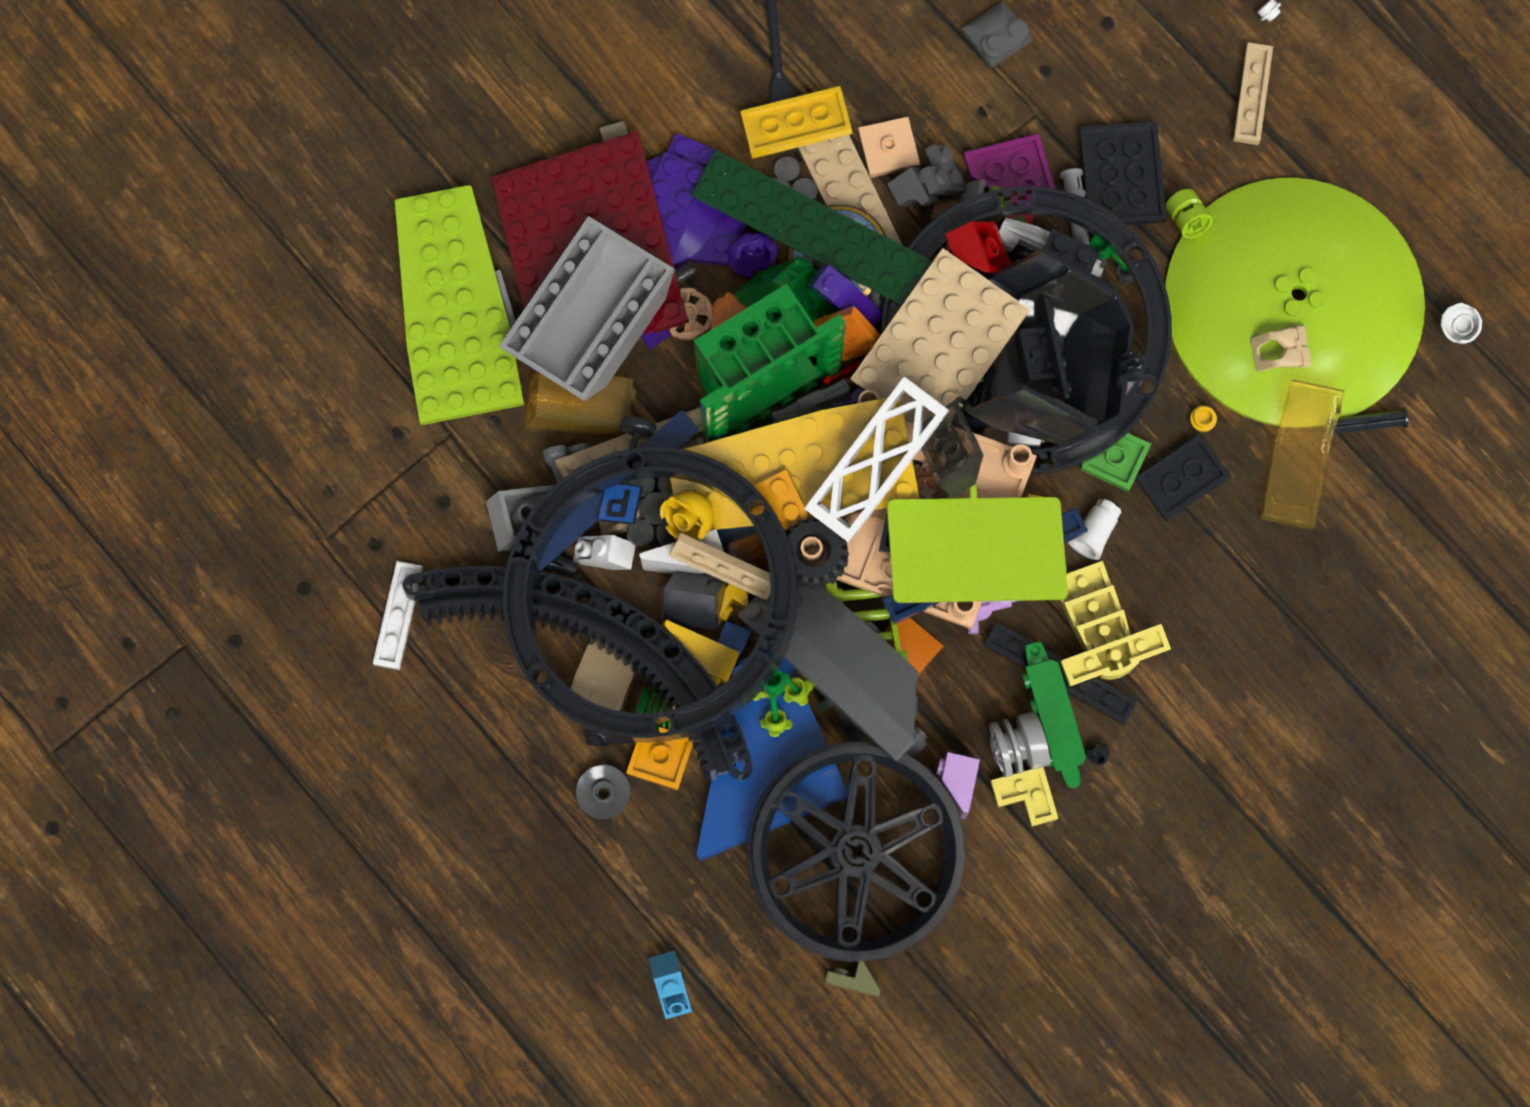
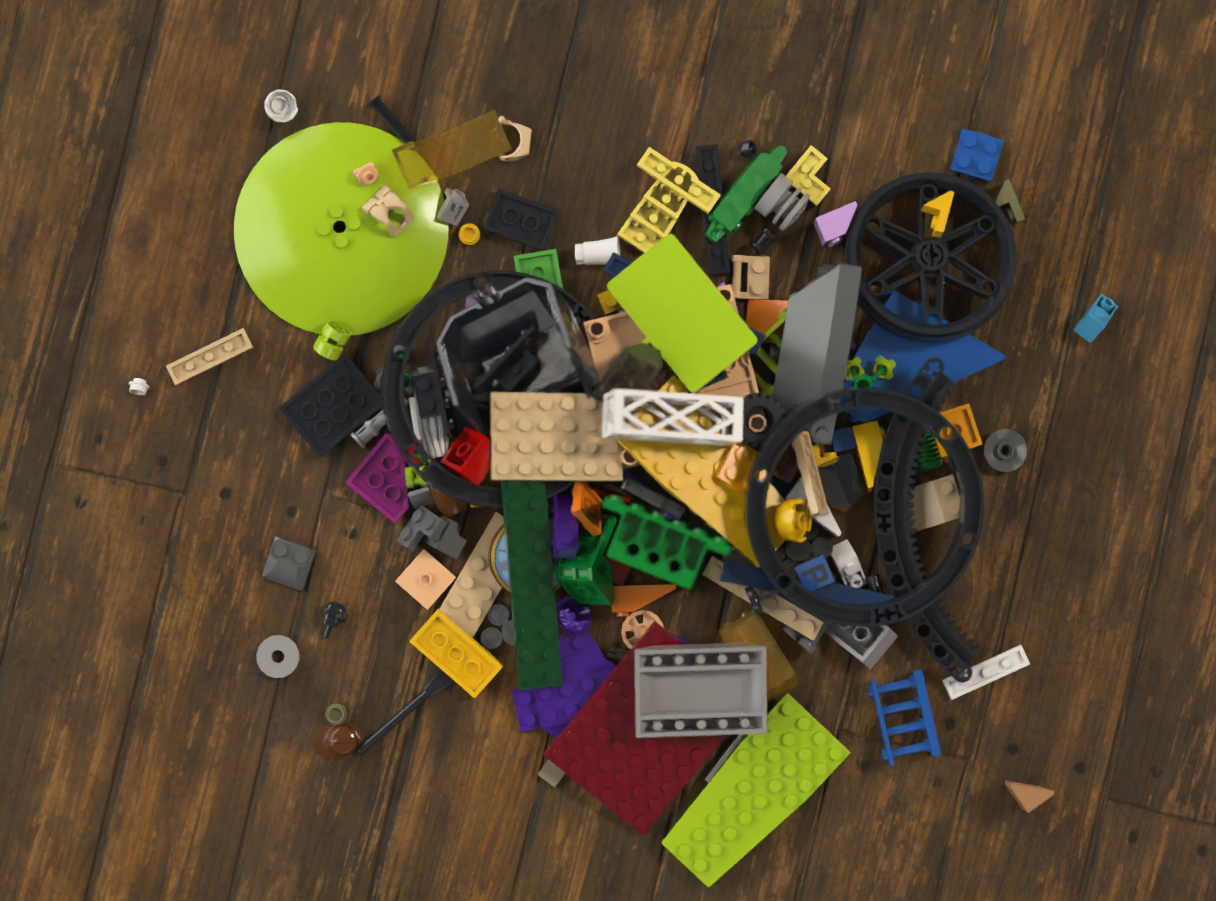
camera: 125 degrees left, 10 degrees up
none -> black piece [323,601,348,638]
none -> light nougat plate [352,162,378,185]
none -> light grey bracket [437,188,469,226]
none -> tan helmet [498,116,532,162]
none -> tan plate [731,255,770,300]
none -> black bush [749,228,778,256]
none -> blue fence [867,669,941,766]
none -> yellow slope [921,191,954,238]
none -> blue plate [950,129,1004,182]
none -> medium nougat slope [1005,780,1054,813]

